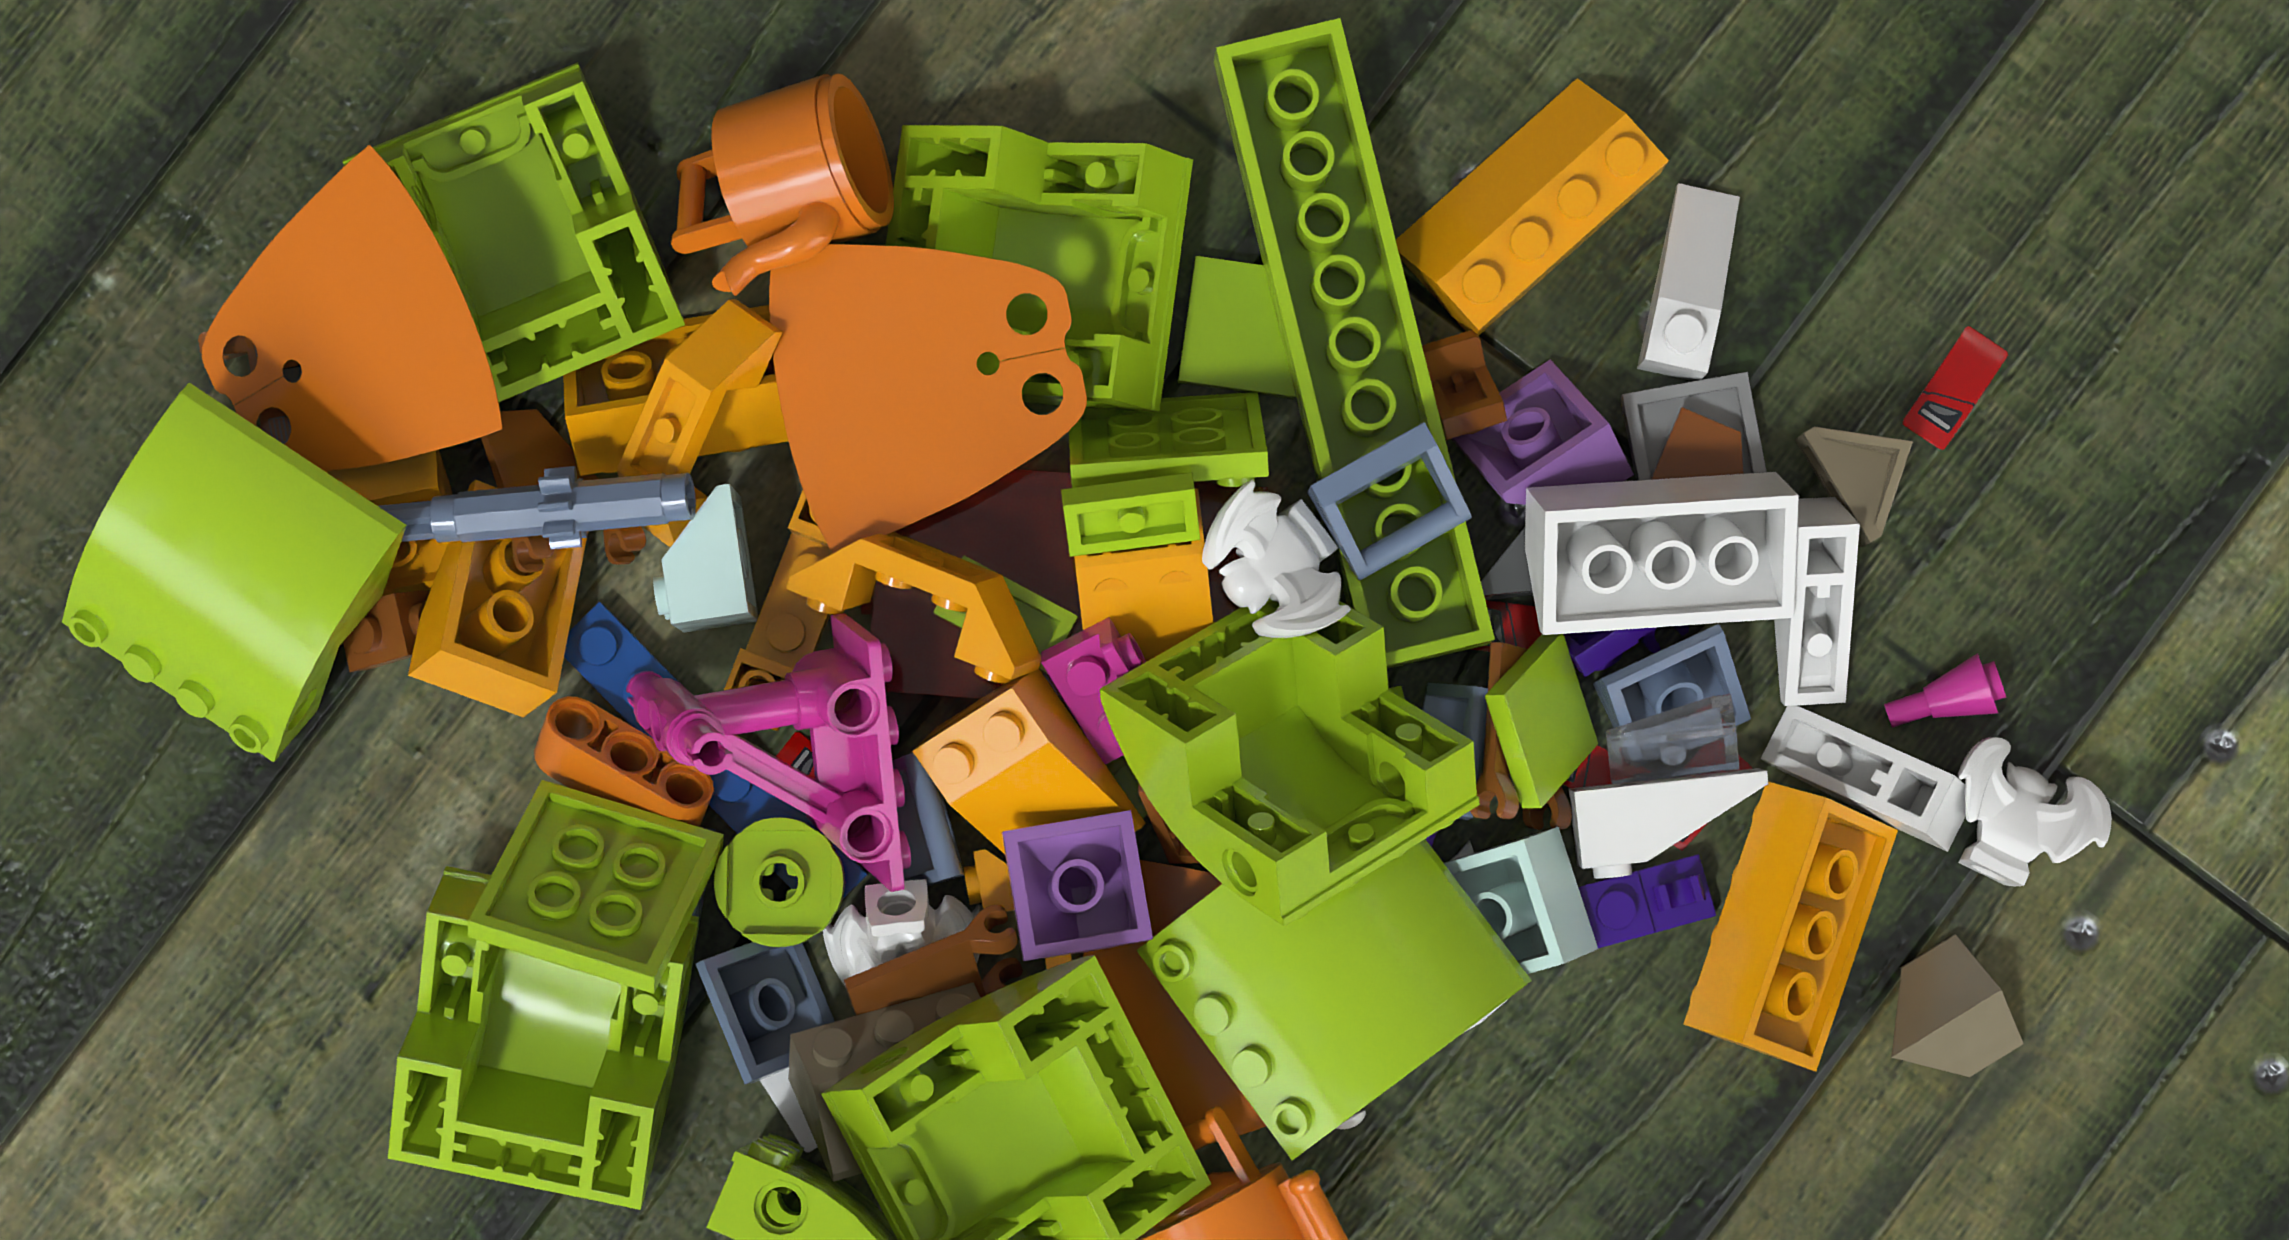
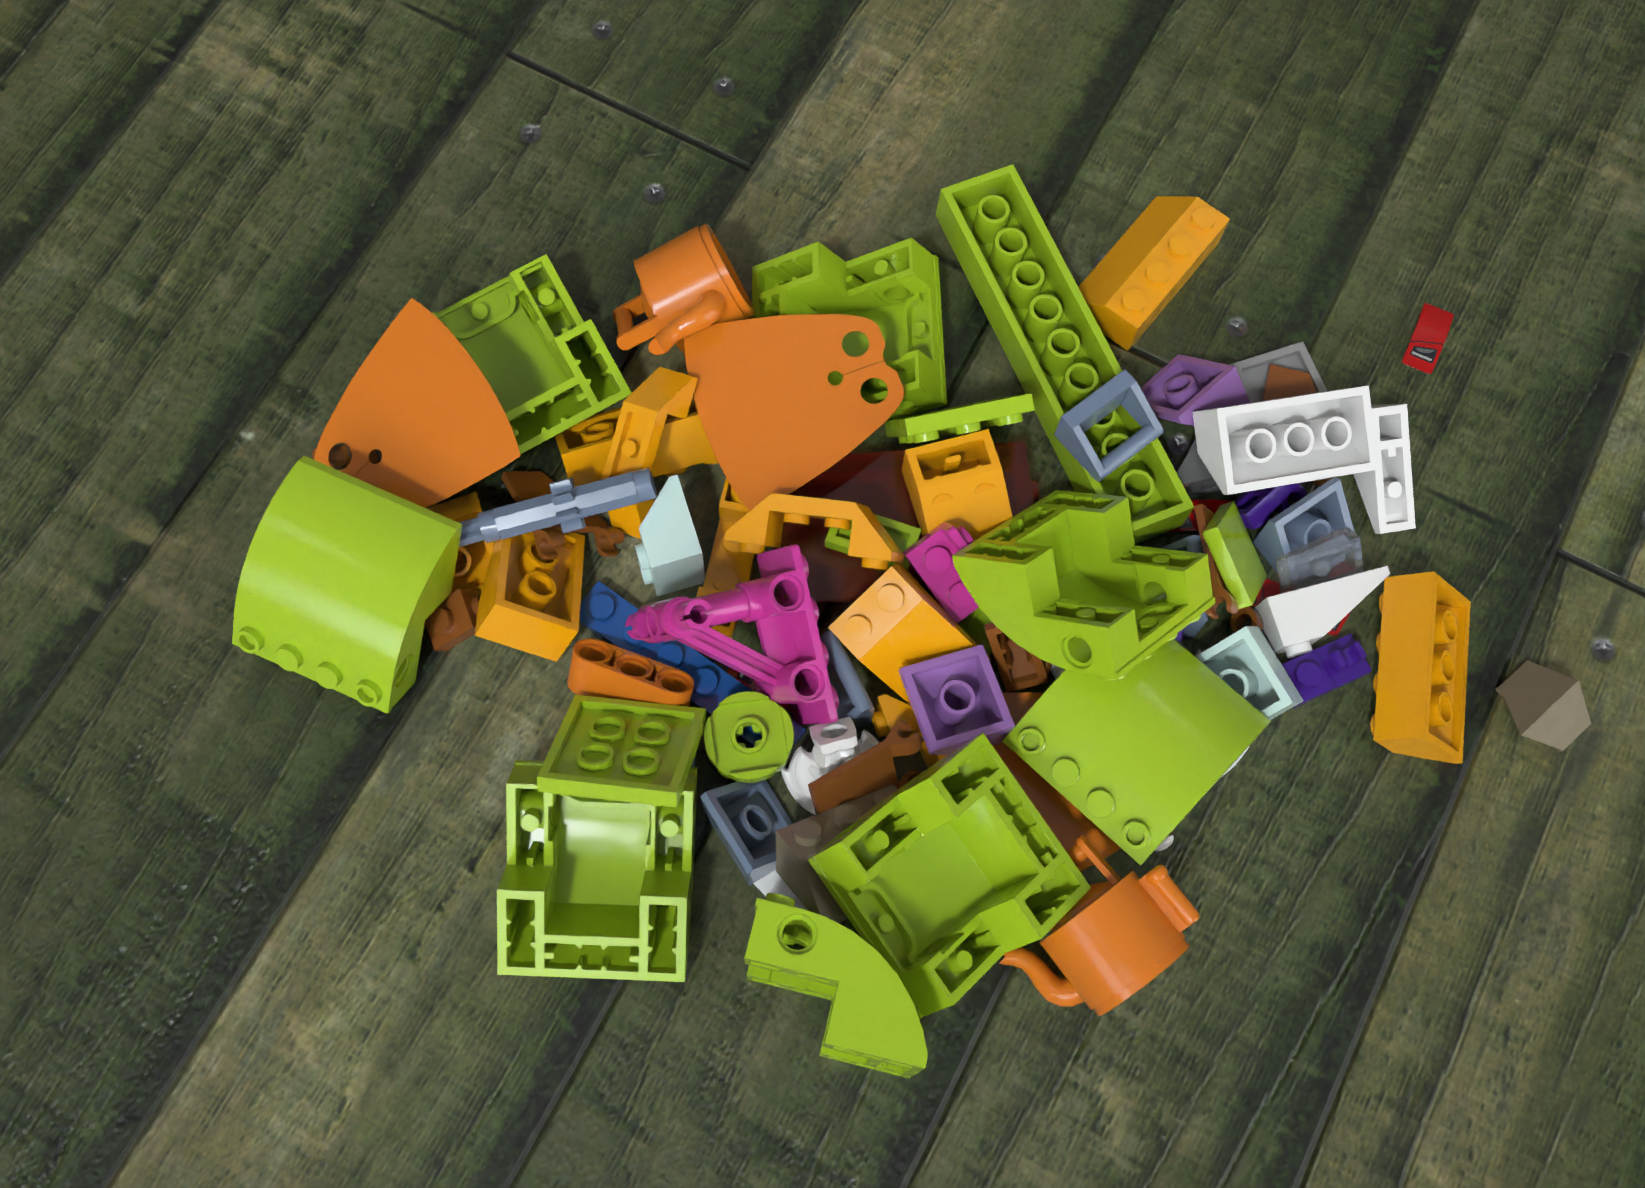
camera: 15 degrees left, 15 degrees down
lime plate [1061,473,1200,557] -> none
lime tile [1178,256,1296,399] -> none
white animal [1202,479,1351,638] -> none
dark orange bracket [1422,330,1507,440] -> none
white slope [1637,183,1740,381] -> none
white slope [1761,706,1966,852] -> none
dark tan slope [1795,426,1913,548] -> none
dark pink cone [1884,653,2006,728] -> none
white animal [1958,737,2112,887] -> none

